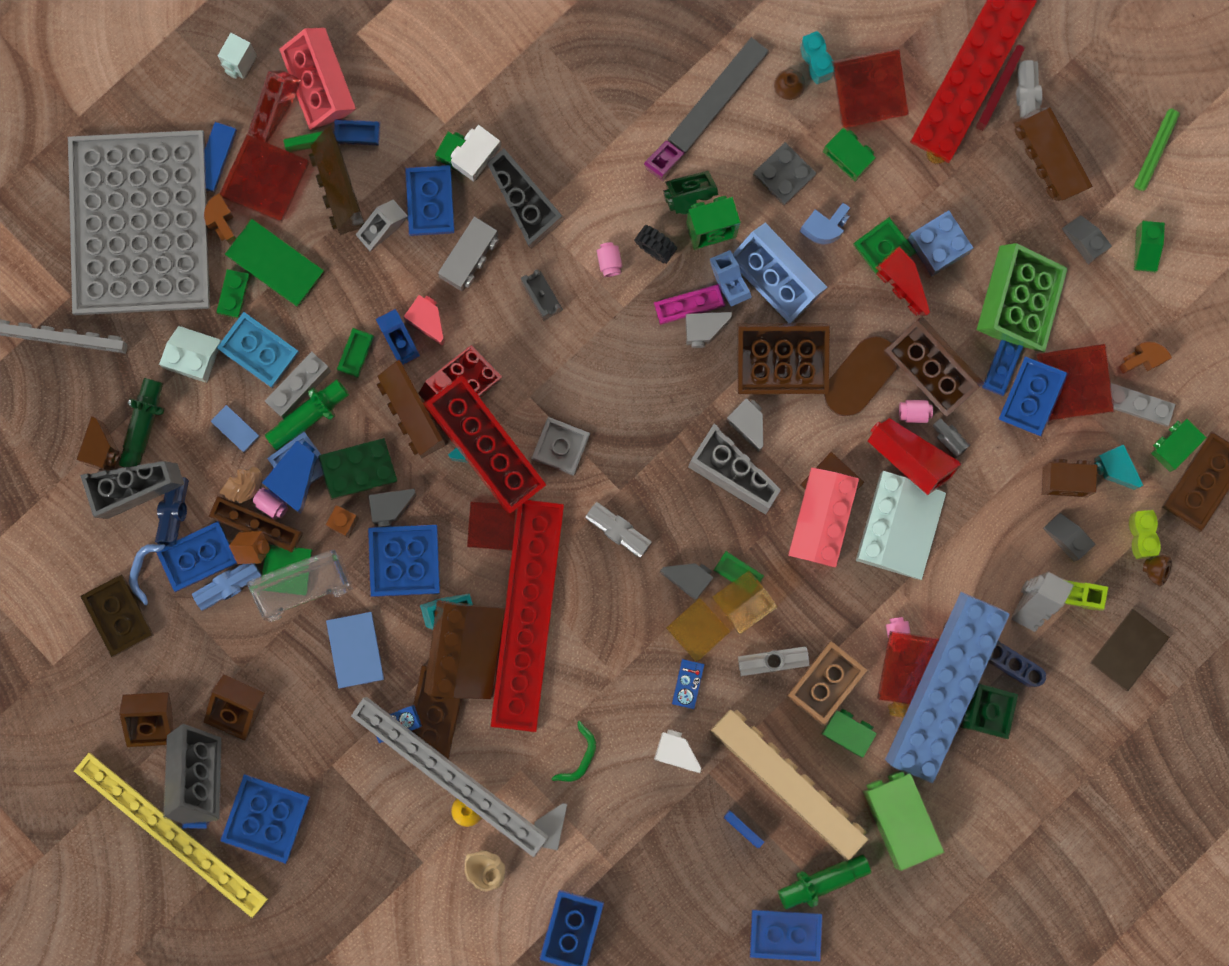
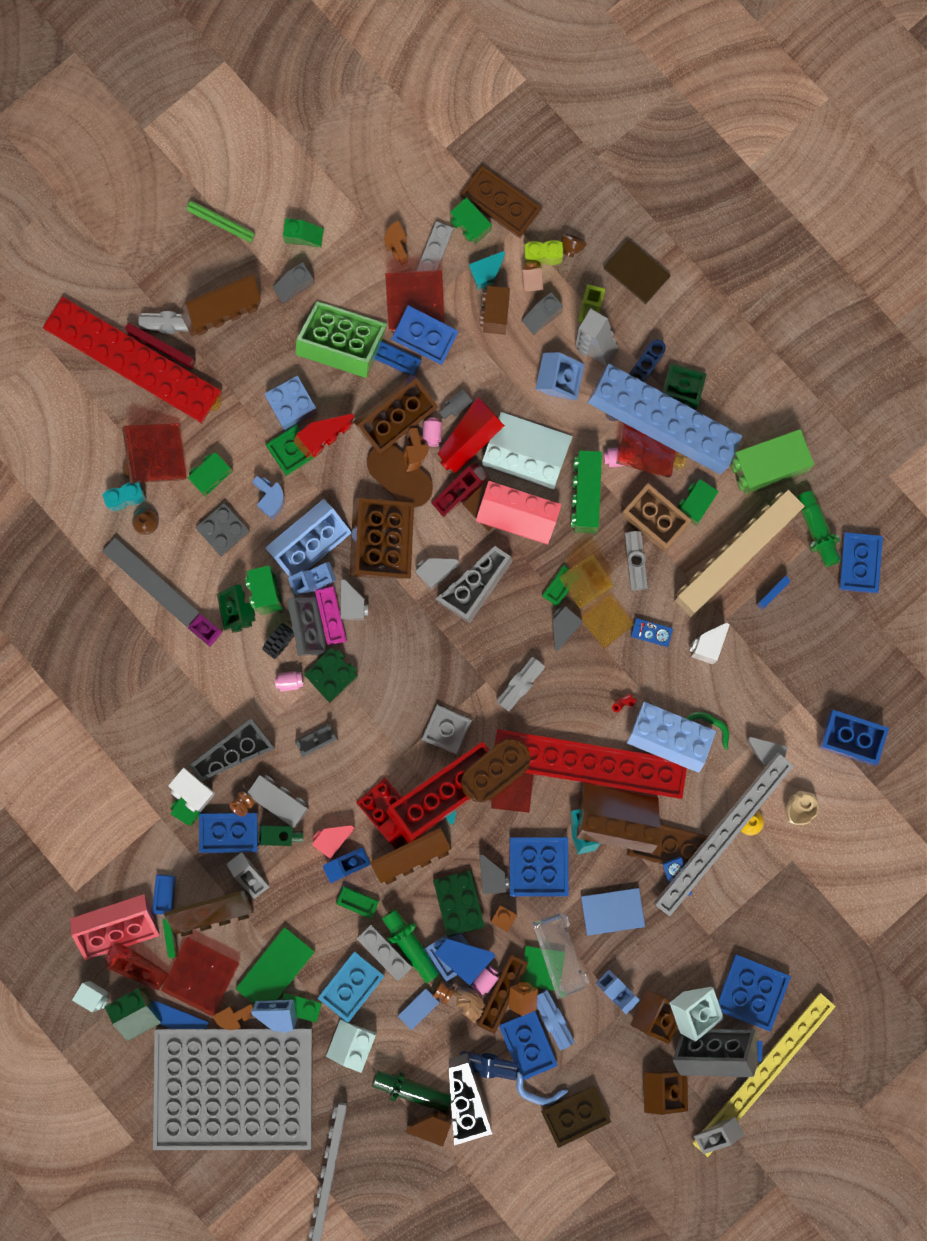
camera: 80 degrees left, 0 degrees up
none -> dark green slope [104,987,162,1041]
none -> dark orange wheel [230,792,254,817]
none -> medium blue slope [251,1000,297,1033]
none -> dark green torso [259,826,303,846]
none -> dark grey plate [287,598,327,656]
none -> dark green plate [304,648,358,703]
none -> dark orange brick [403,428,429,472]
none -> dark red slope [431,463,489,517]
none -> dark orange wheel [432,979,455,1004]
none -> reddish brown tile [461,739,530,803]
none -> brick [521,261,543,292]
none -> medium blue slope [536,352,585,400]
none -> green brick [571,451,602,534]
none -> medium blue brick [595,970,640,1014]
none -> red arm [612,694,637,713]
none -> light blue brick [627,702,716,773]
none -> light aqua slope [670,987,724,1041]
none -> light grey slope [694,1117,744,1154]

